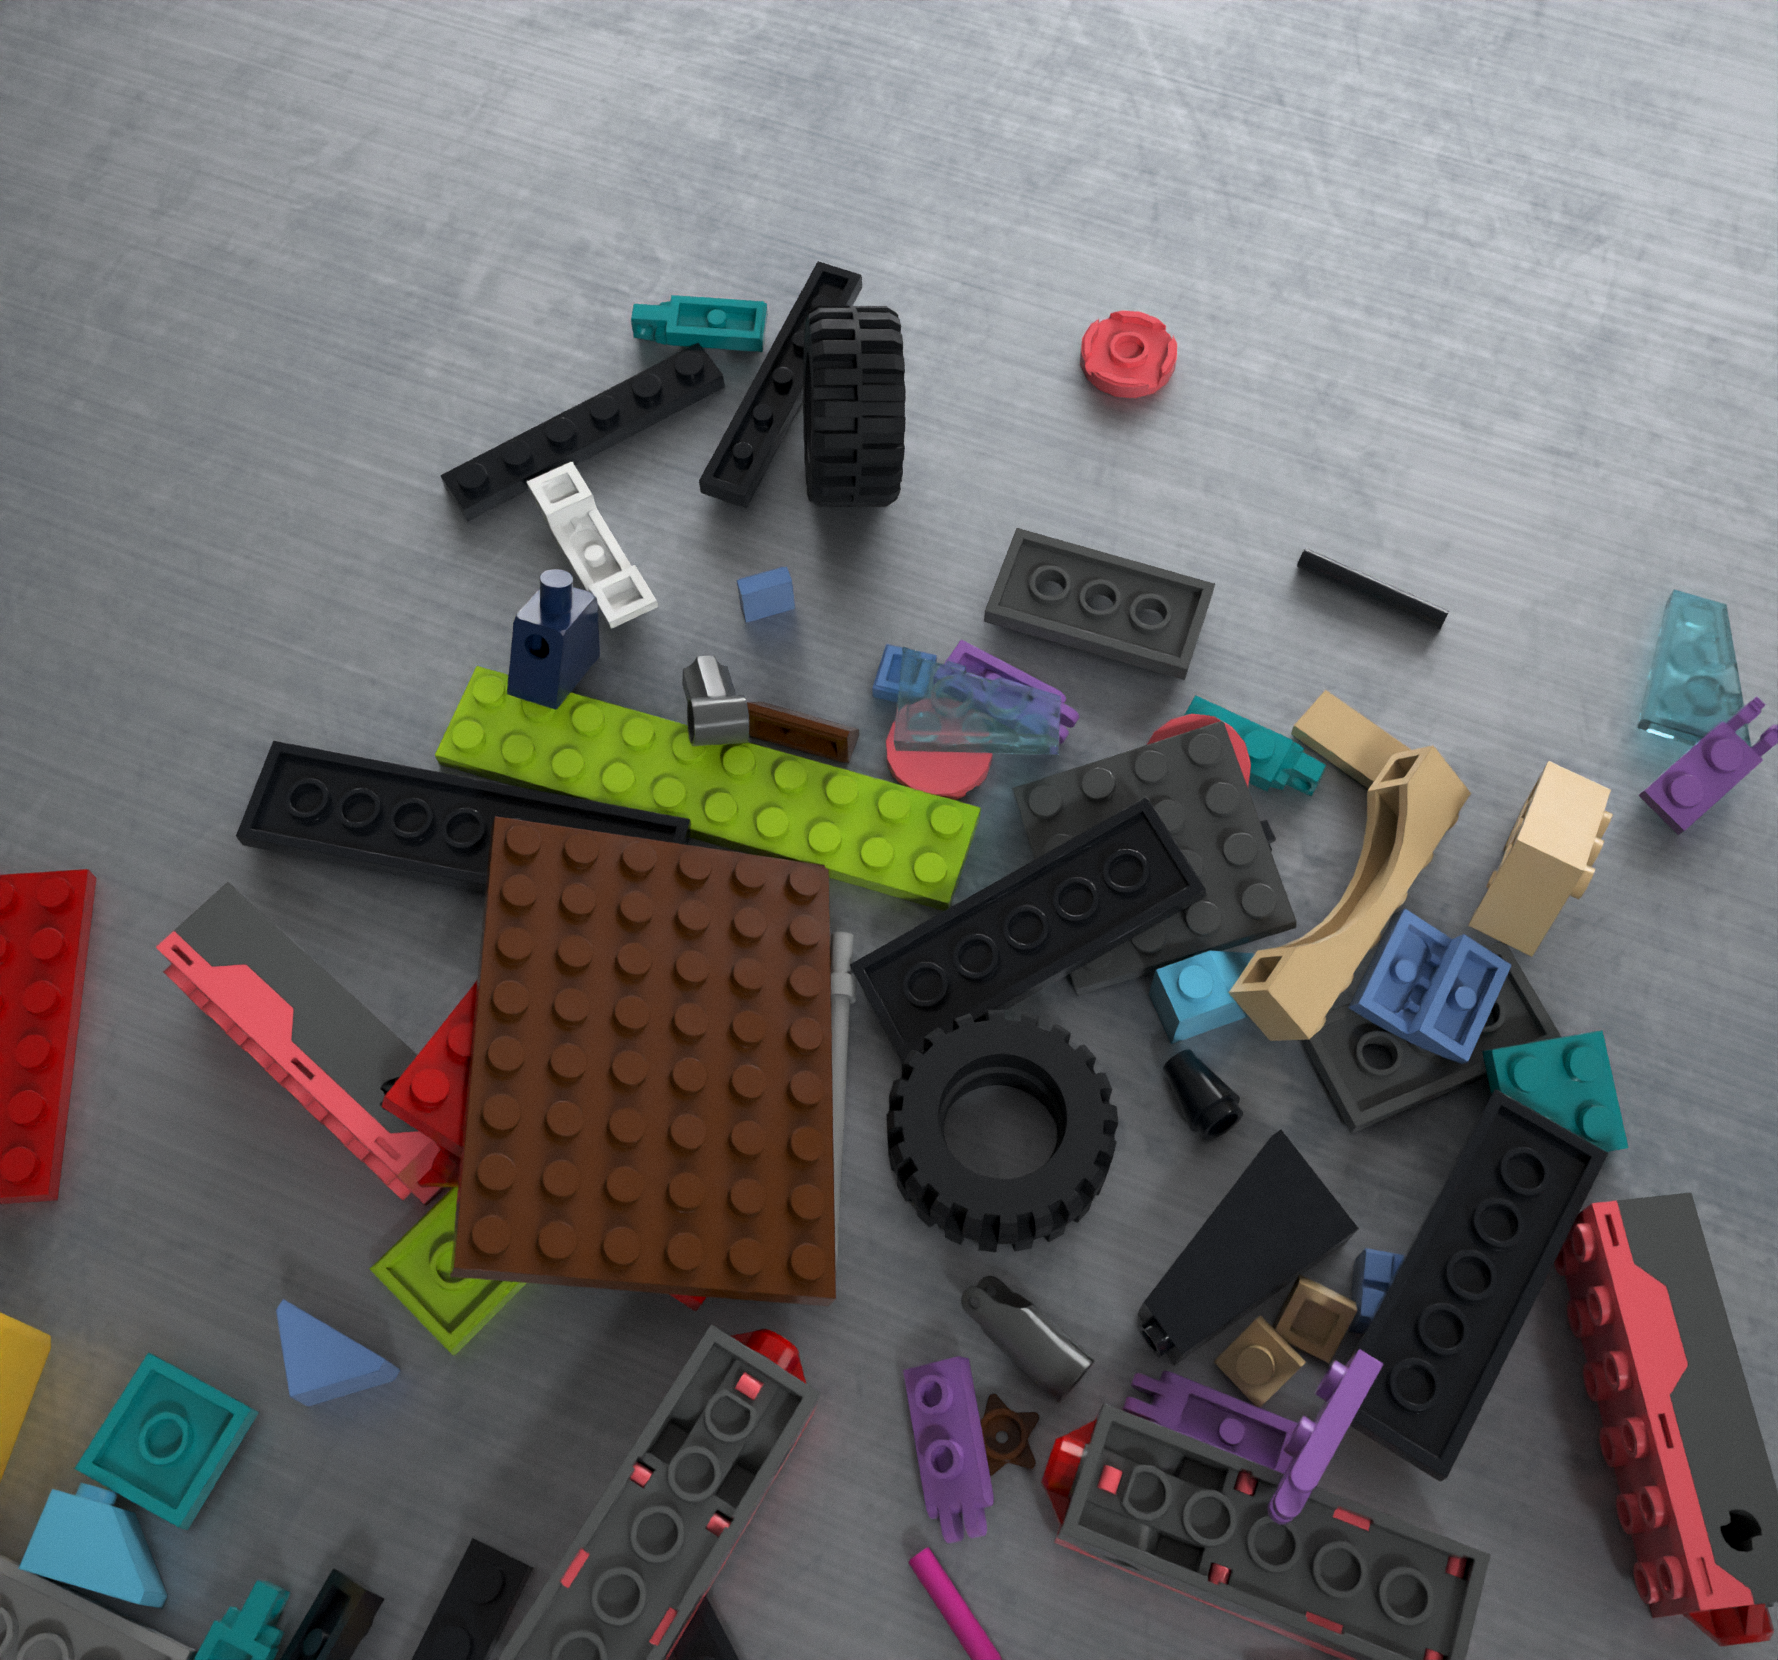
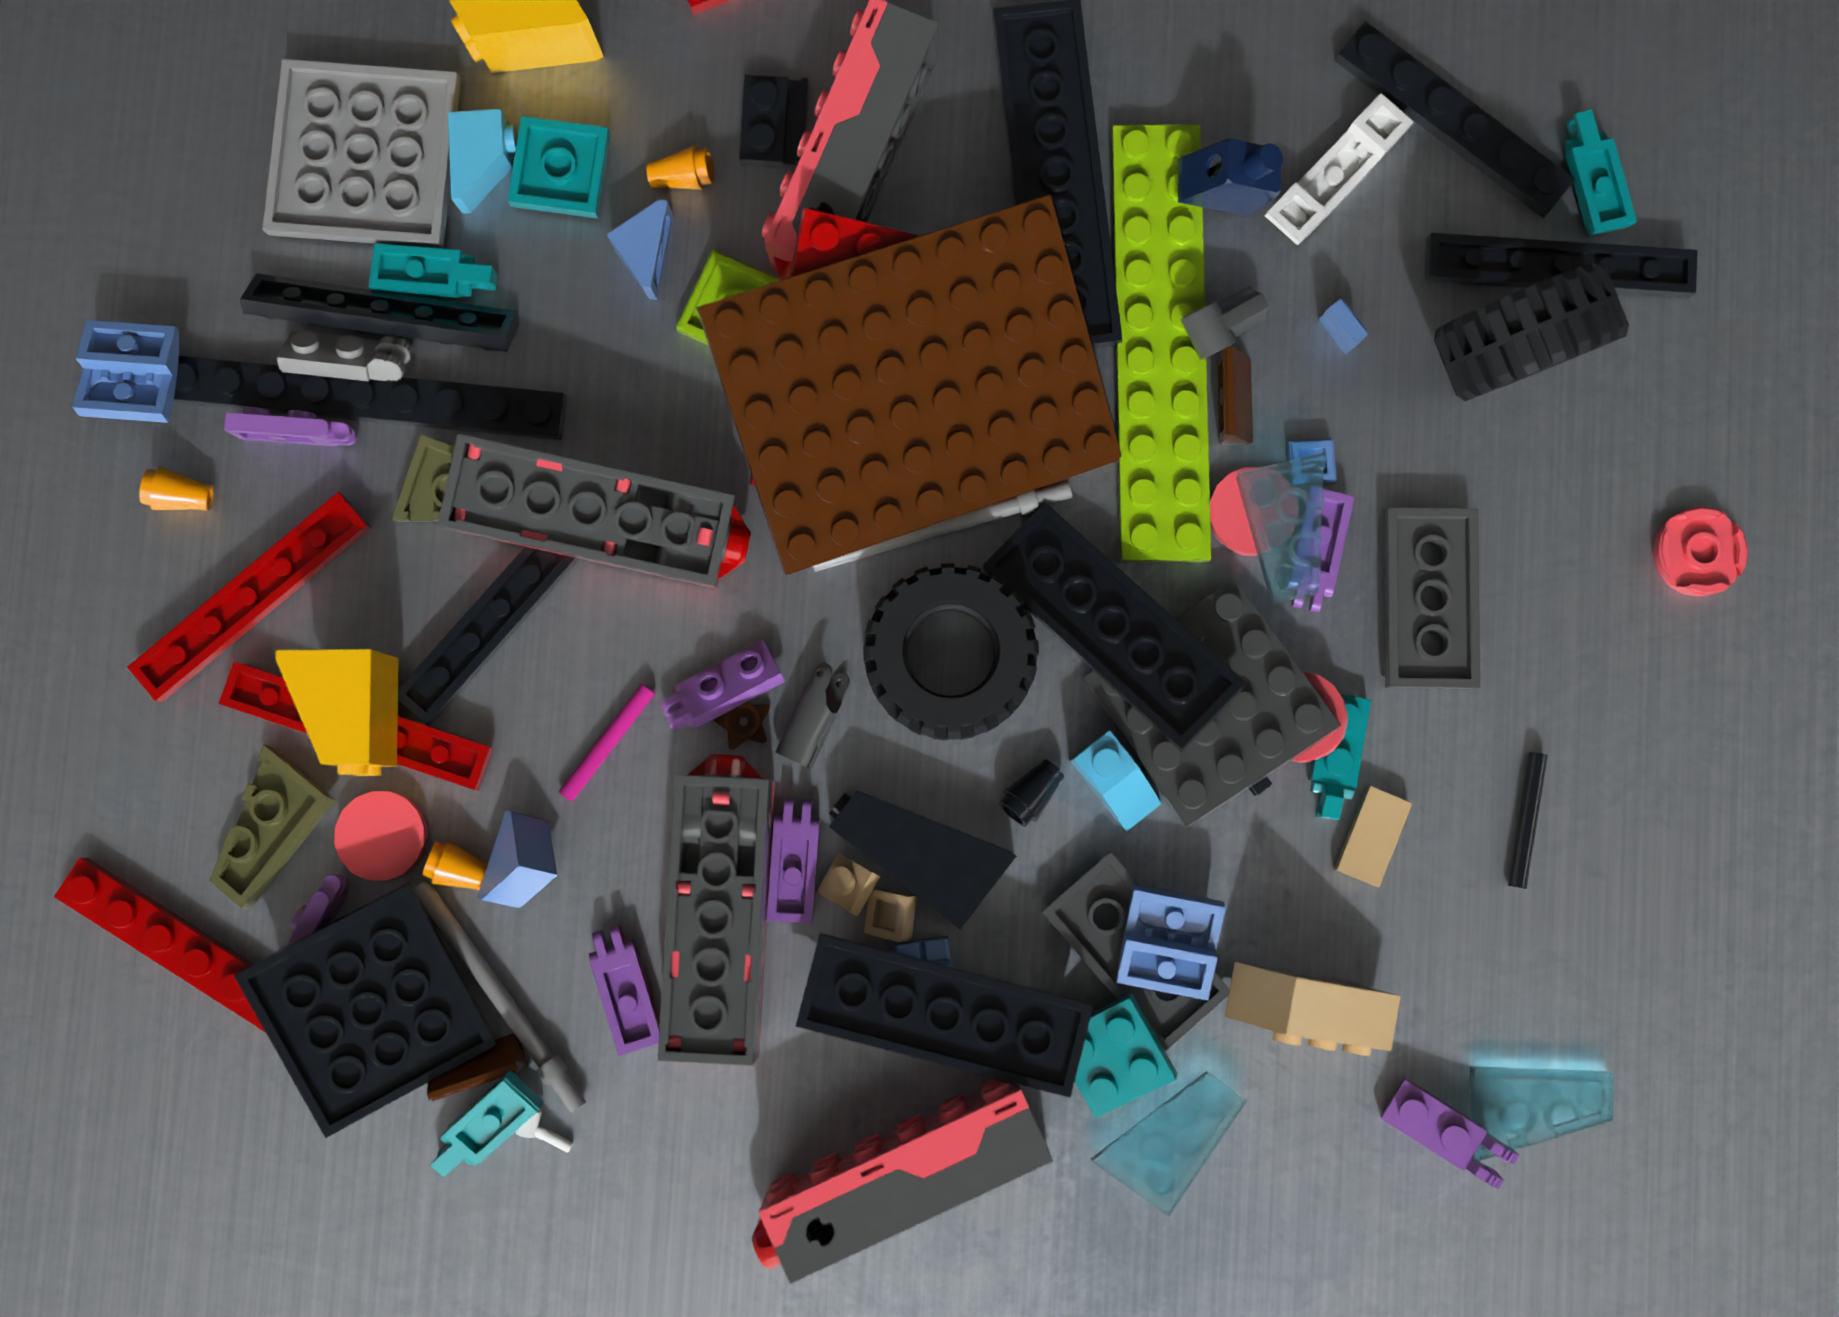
camera: 70 degrees right, 20 degrees up
tan arch [1228,745,1471,1041] -> none
medium lavender hinge [1267,1349,1383,1524] -> none
none -> light orange cone [646,145,715,190]
none -> black plate [739,75,809,168]
none -> clear light blue wing [1091,1071,1247,1216]

